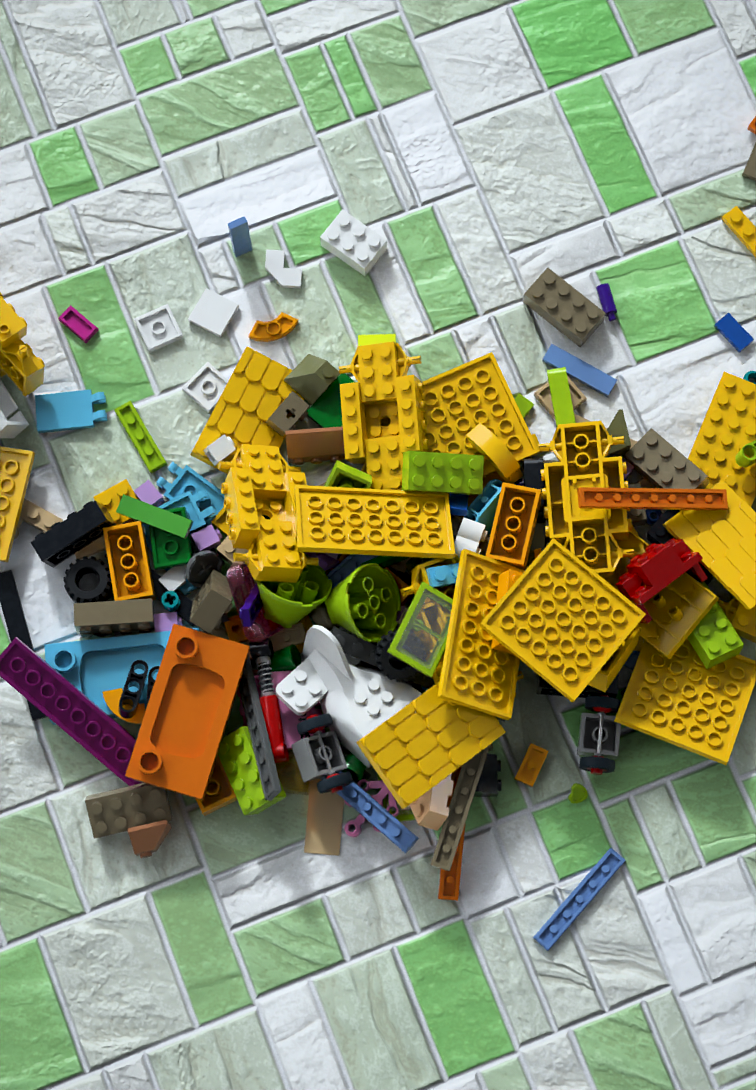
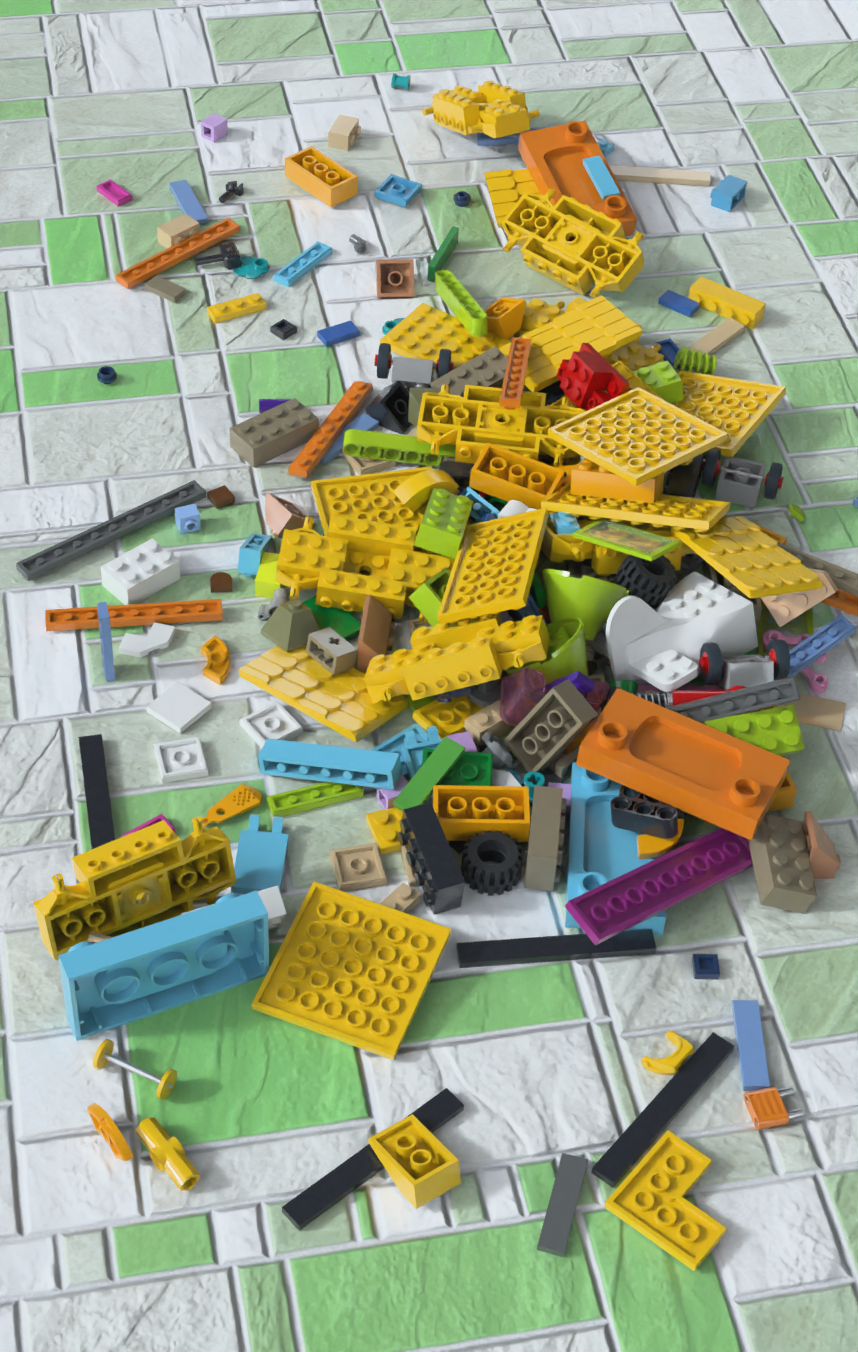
camera: 85 degrees left, 30 degrees down
white brick [203,434,236,466] -> none
none -> dark grey plate [16,480,206,581]
none -> orange plate [45,599,223,632]
none -> black tile [79,734,115,849]
none -> dark blue plate [97,366,117,384]
none -> light blue plate [175,504,201,534]
none -> light orange piece [202,784,262,827]
none -> reddish brown tile [207,485,235,509]
none -> reddish brown tile [210,572,232,593]
none -> medium azure slope [238,533,272,577]
none -> light grey piece [257,588,290,620]
none -> medium azure brick [258,738,402,790]
none -> slope [265,492,316,539]
none -> black tile [270,319,297,340]
none -> orange plate [288,381,373,478]
none -> tan tile [329,843,387,892]
none -> black slope [365,380,411,434]
none -> brick [374,343,454,391]
none -> dark blue tile [692,954,720,980]

